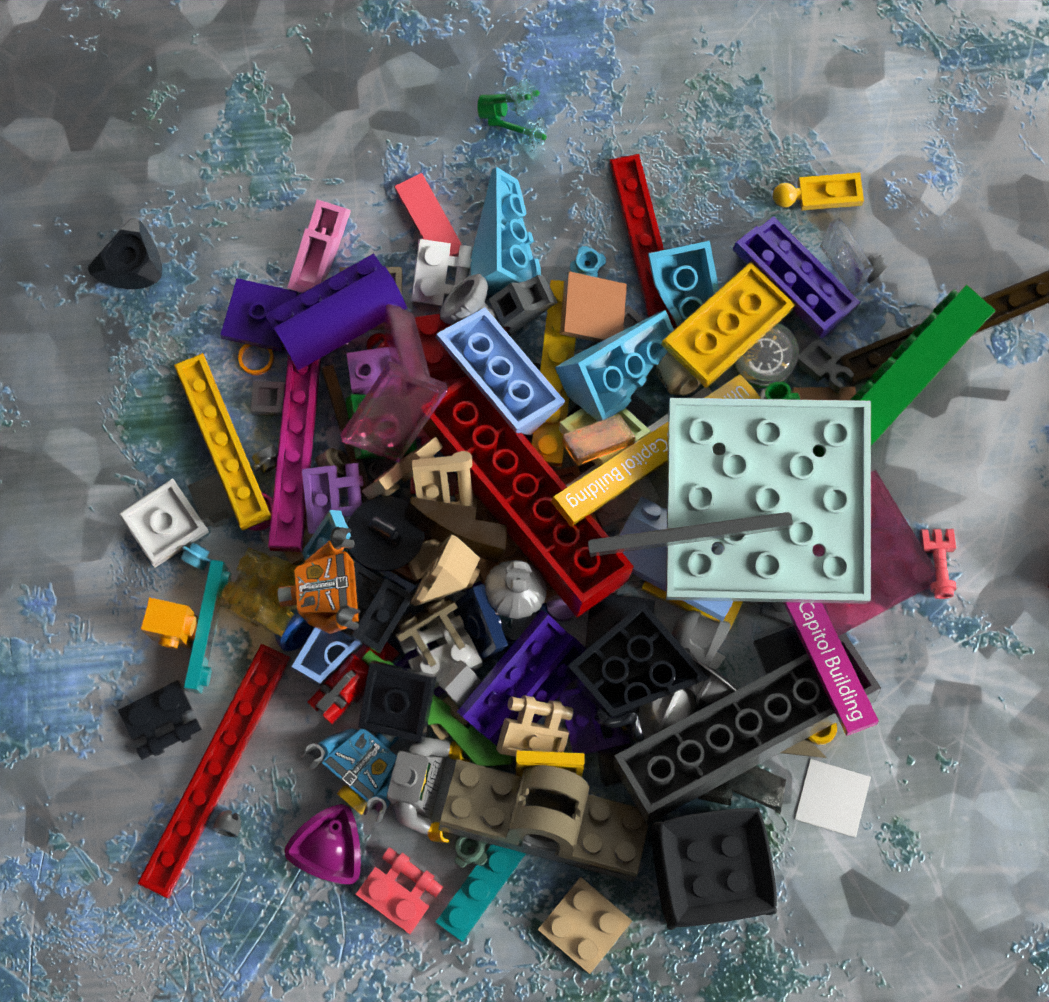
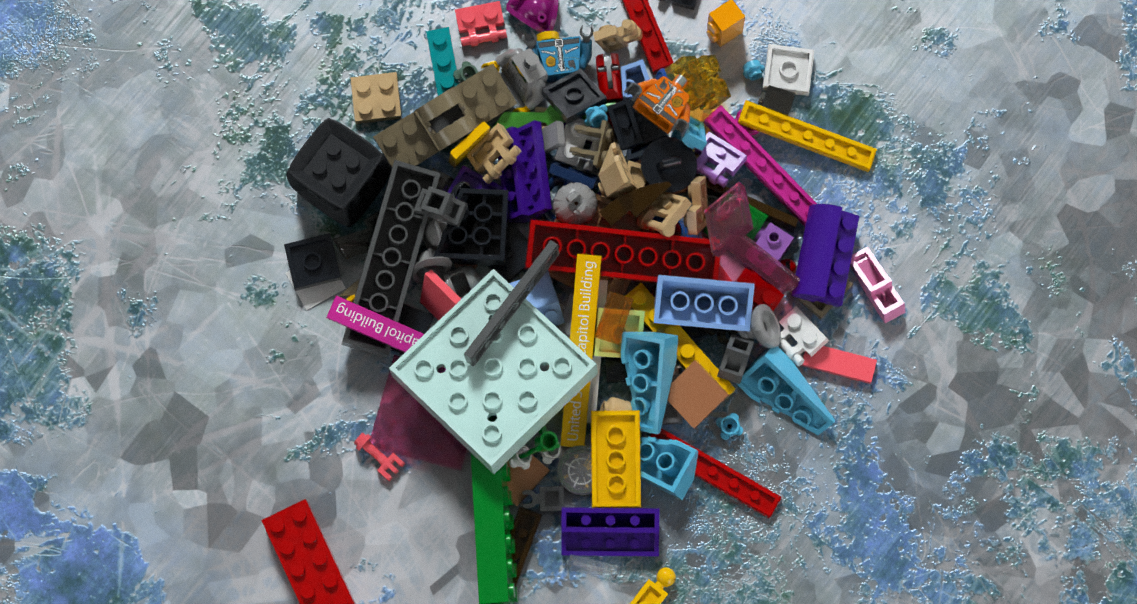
camera: 140 degrees right, 0 degrees up
black hat [87,218,162,289] -> none
teal plate [184,559,232,694] -> none
dark purple plate [220,278,298,352] -> none
light orange piece [238,344,274,375] -> none
dark grey plate [250,381,285,416] -> none
dark grey plate [251,445,278,473] -> none
dark tan plate [314,448,350,478] -> none
plant [477,77,548,153] -> none
dark grey plate [858,255,887,284] -> none
none -> black plate [284,233,341,291]
none -> dark grey brick [414,186,468,227]
none -> coral tile [420,270,461,320]
none -> medium azure plate [584,105,608,128]
none -> tan plate [593,19,642,53]

